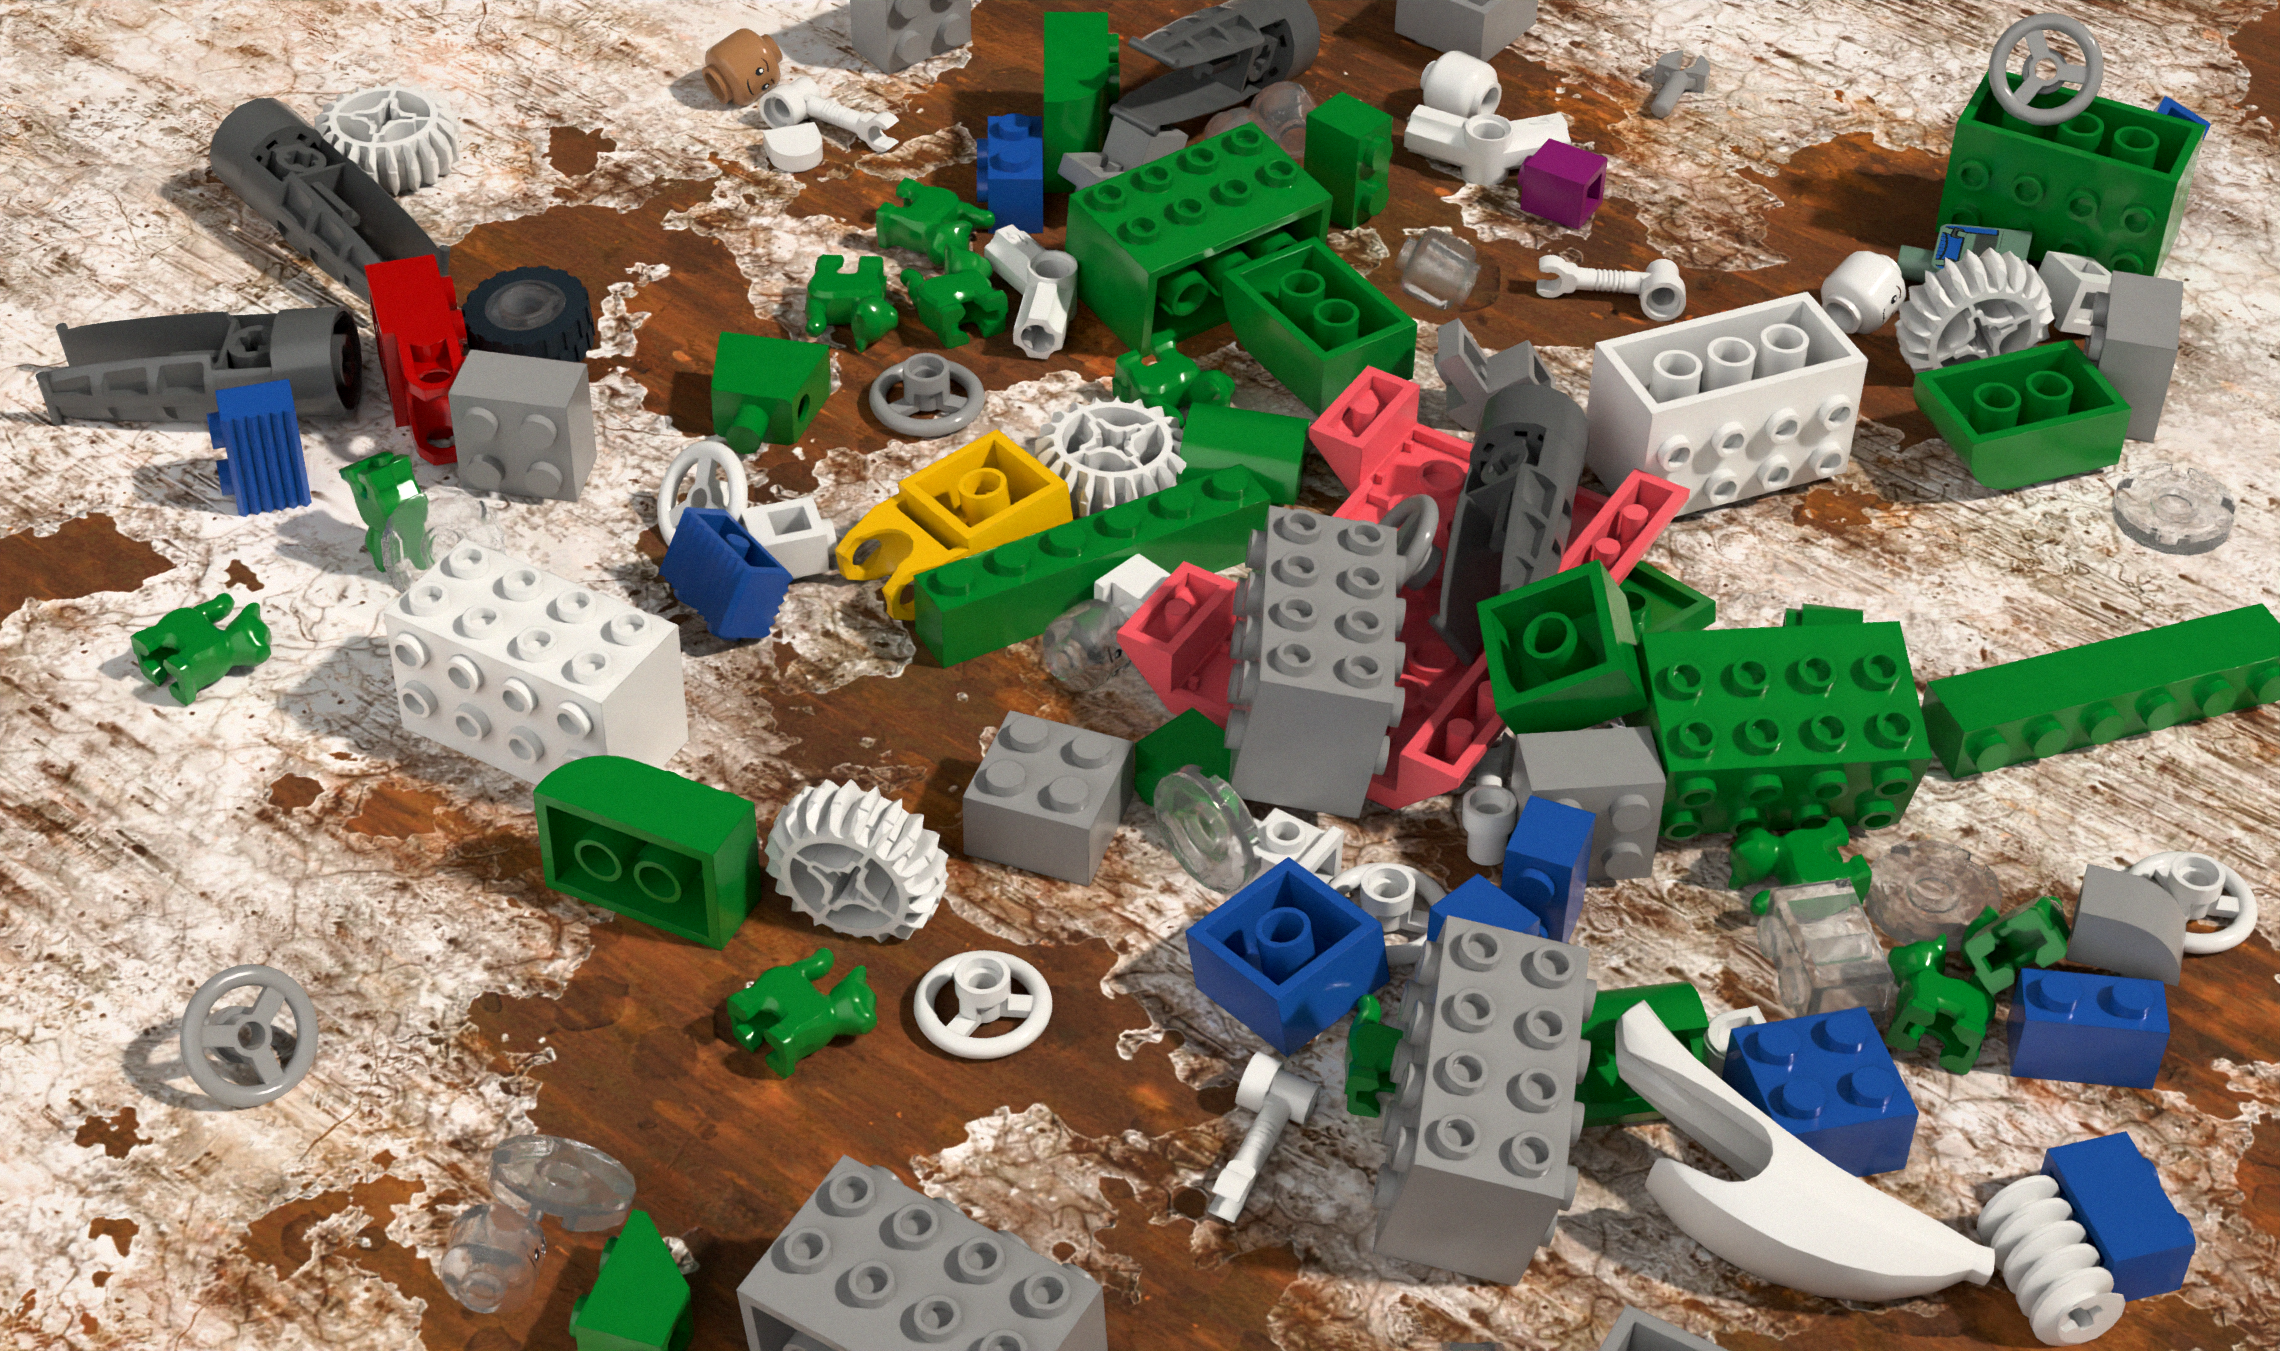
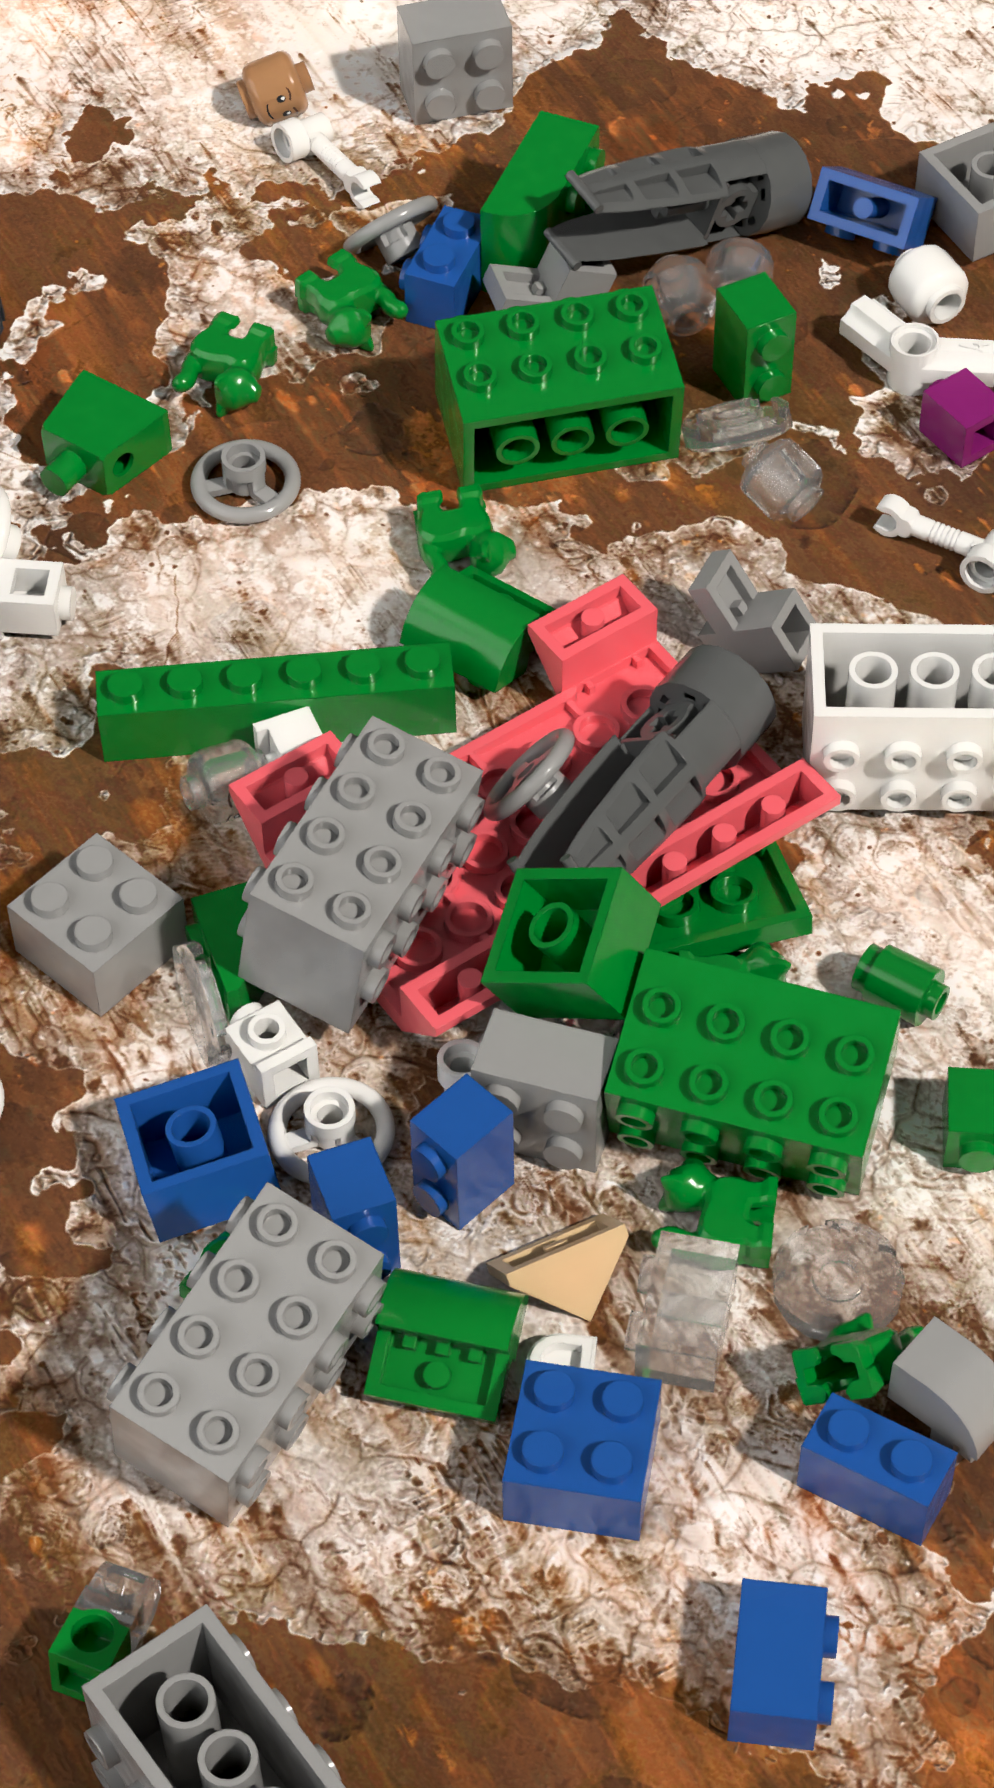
camera: 25 degrees right, 10 degrees up
white tile [763,122,823,172] -> none
yellow brick [835,429,1073,621] -> none
green animal [900,243,1008,349] -> none
white piece [984,224,1078,359] -> none
white gear [1032,396,1187,518] -> none
white brick [1208,1051,1321,1223] -> none
green brick [1222,236,1418,417] -> none
white piece [1615,1000,1995,1302] -> none
green animal [1885,933,1996,1075] -> none
white piece [1976,1175,2126,1347] -> none
none -> light grey piece [343,195,438,266]
none -> tan slope [486,1213,629,1322]
none -> clear tile [682,397,793,453]
none -> blue brick [807,166,938,256]

